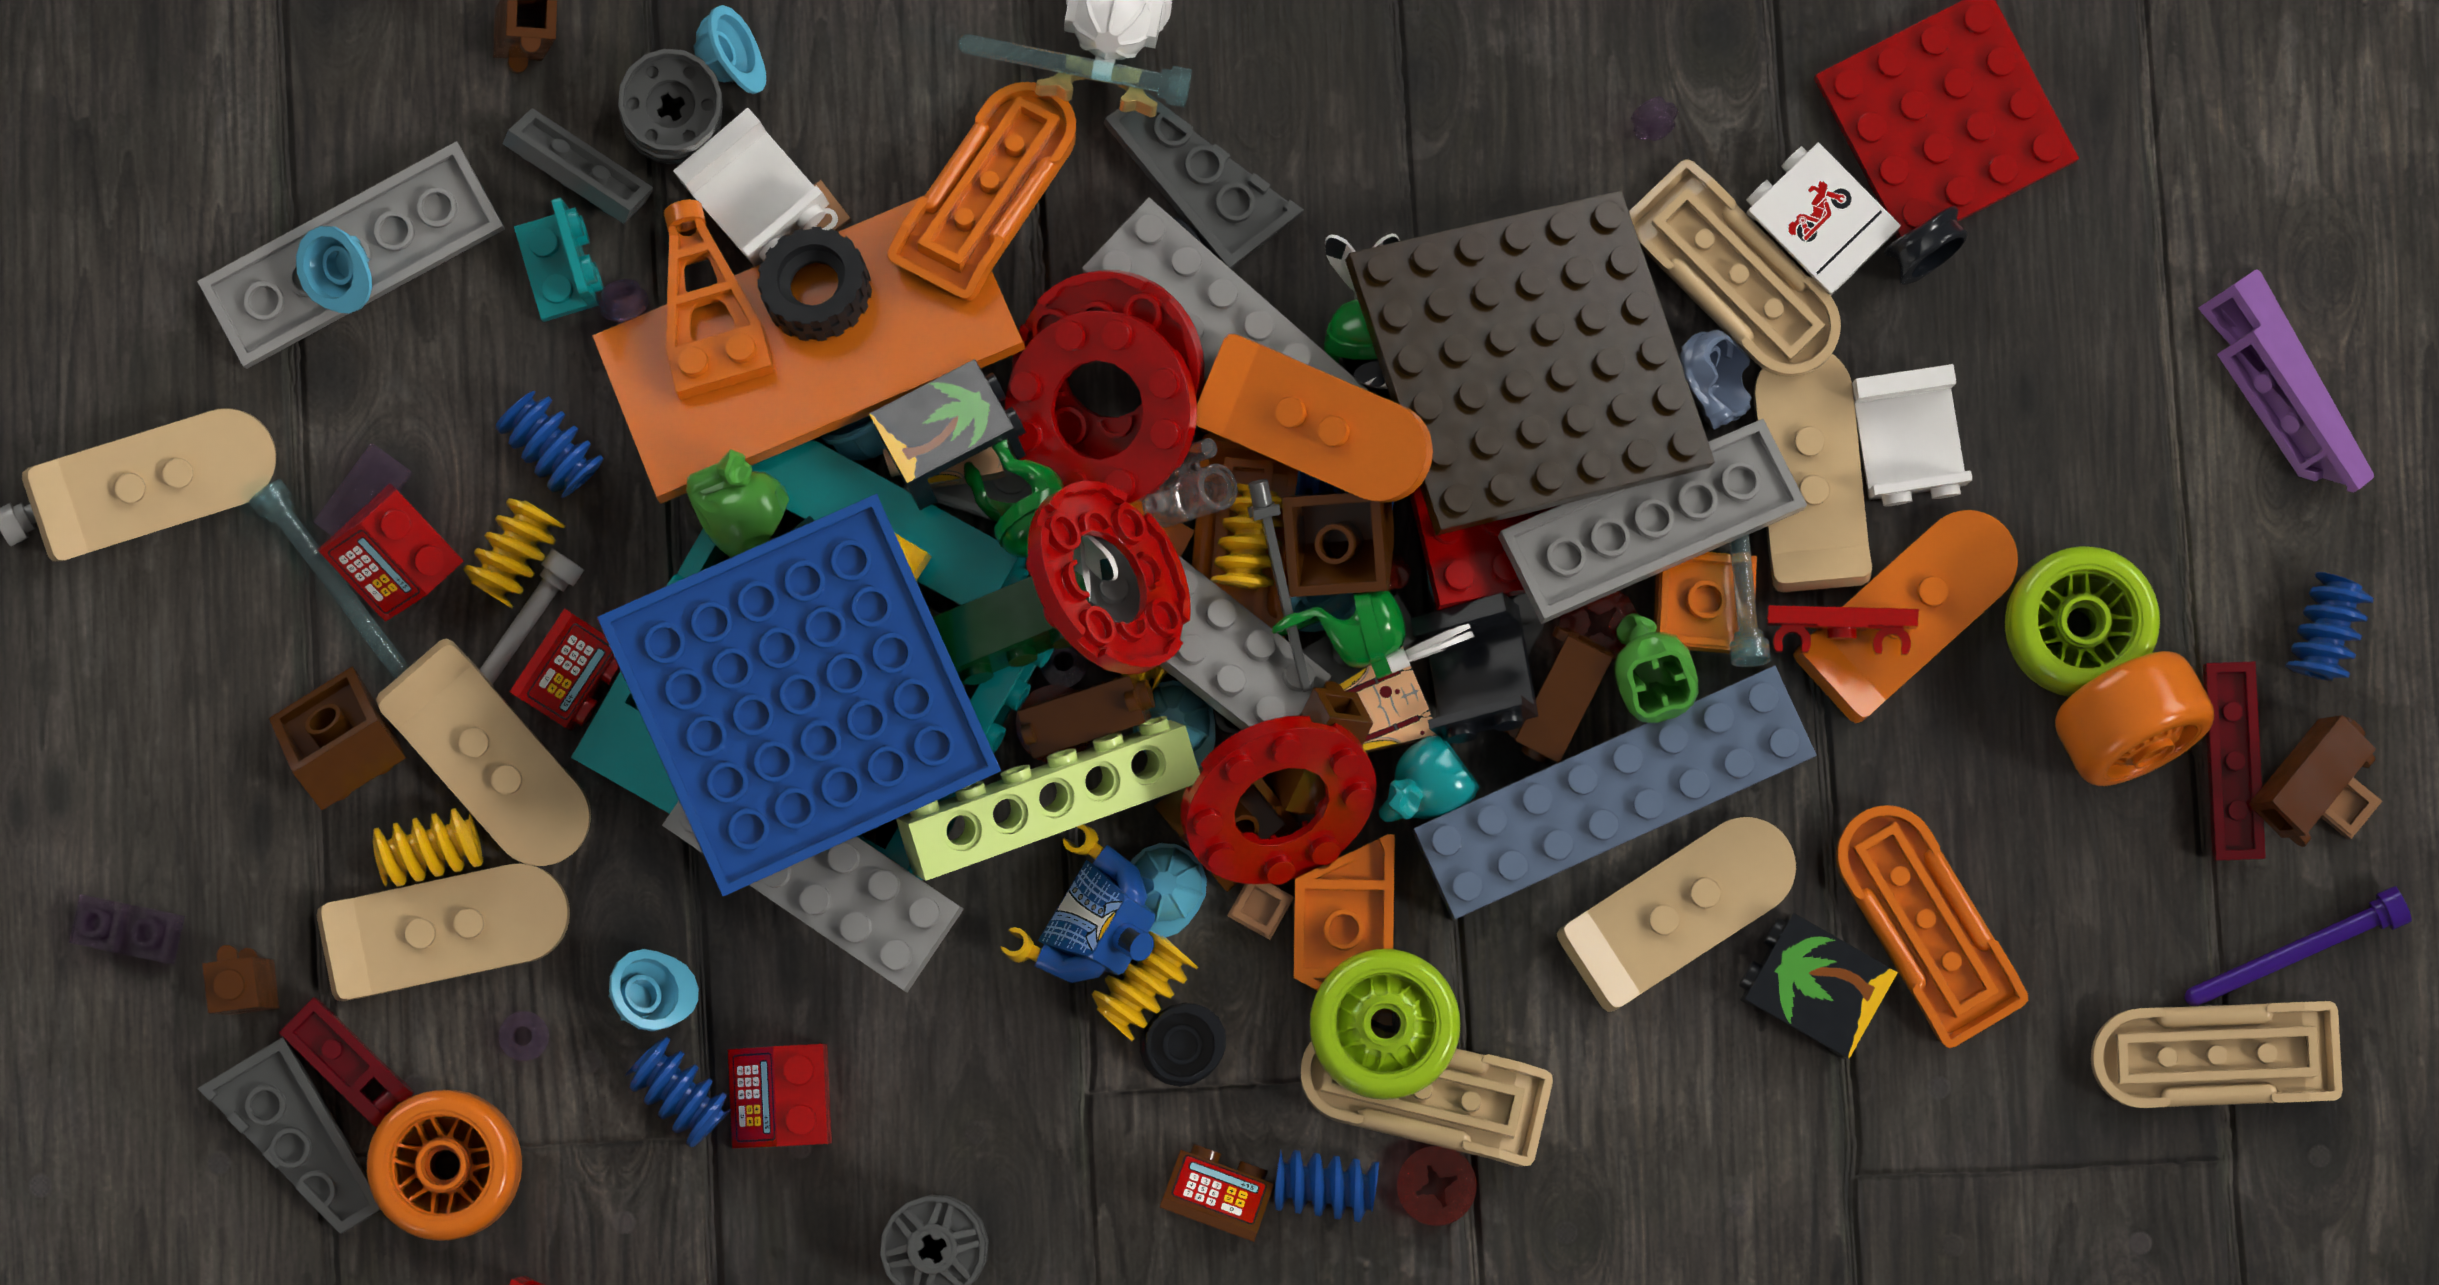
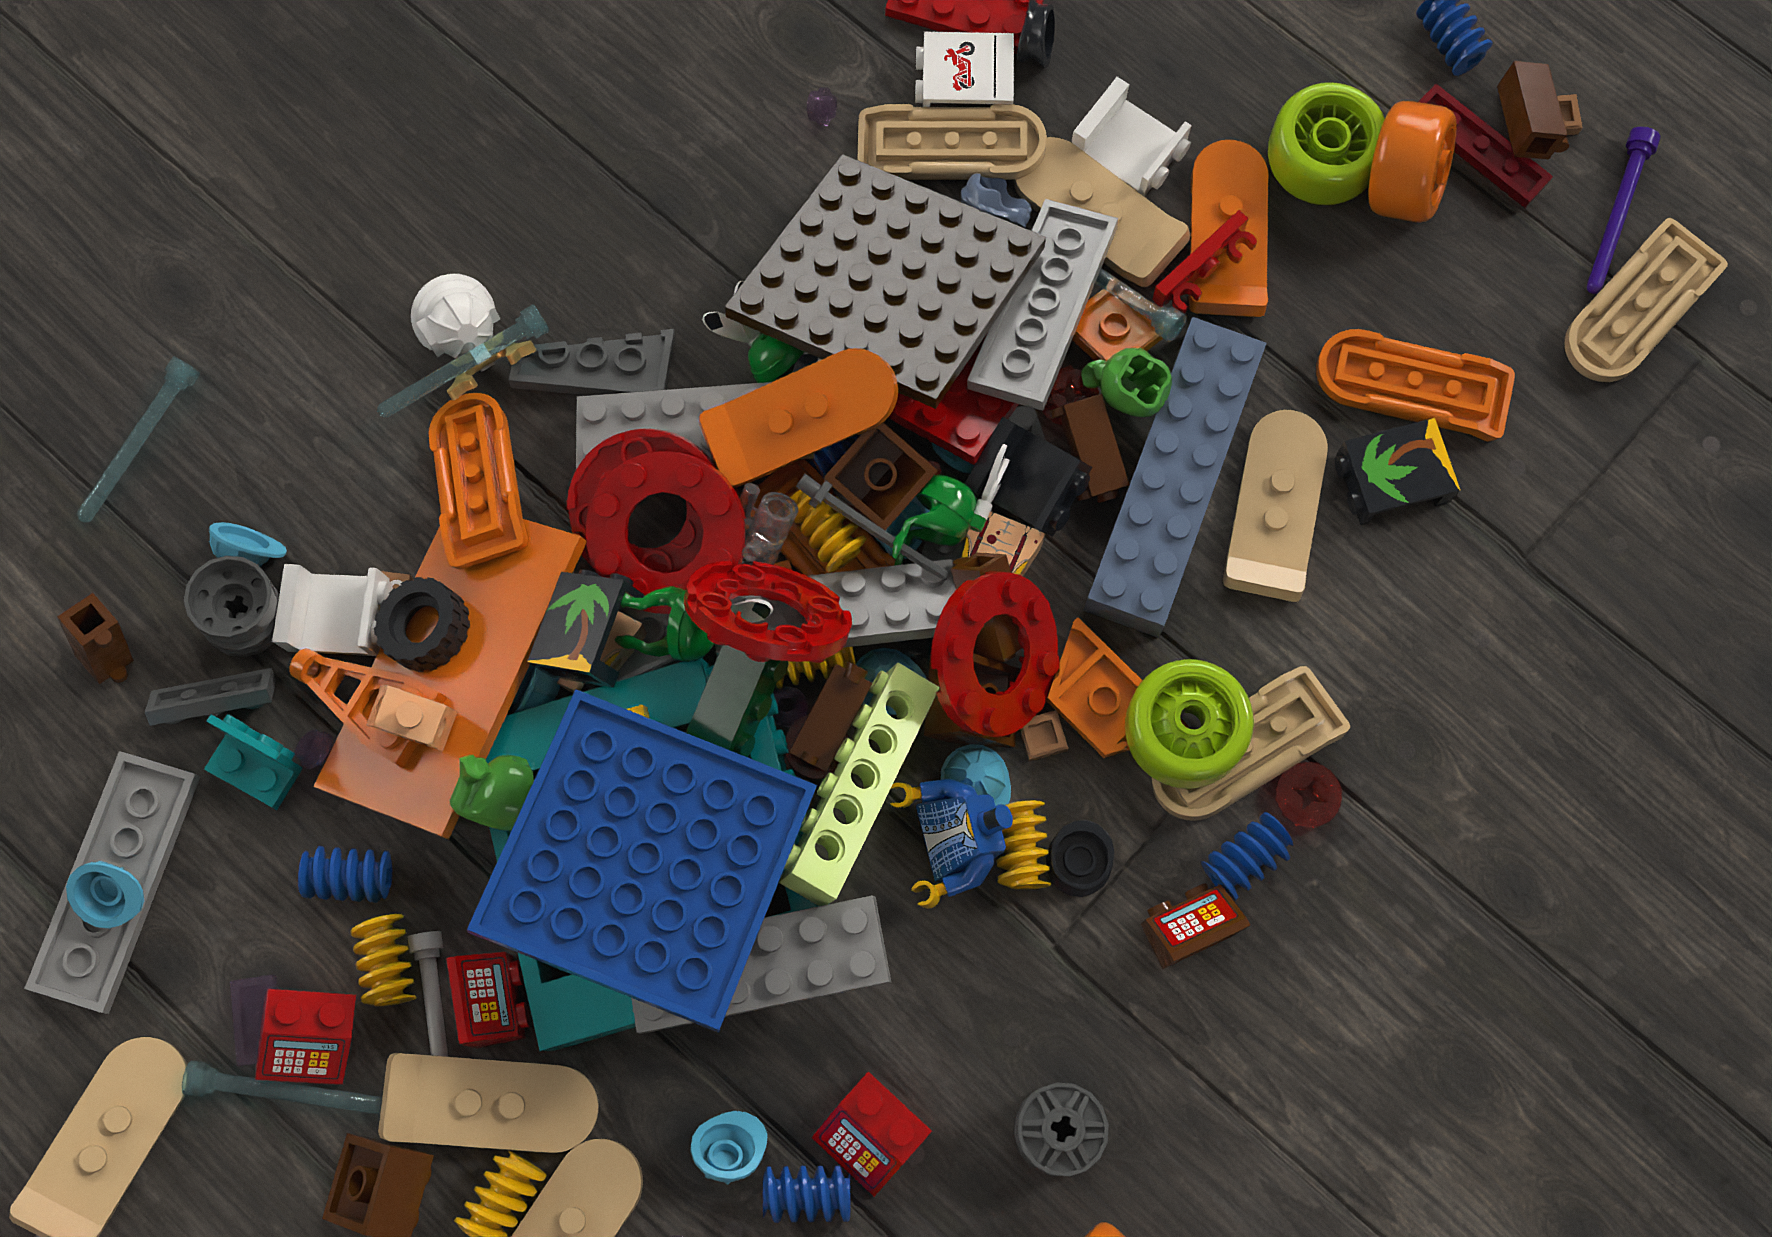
camera: 45 degrees left, 10 degrees down
teal piece [1379,736,1480,822] -> none
none -> light nougat torso [366,685,457,751]

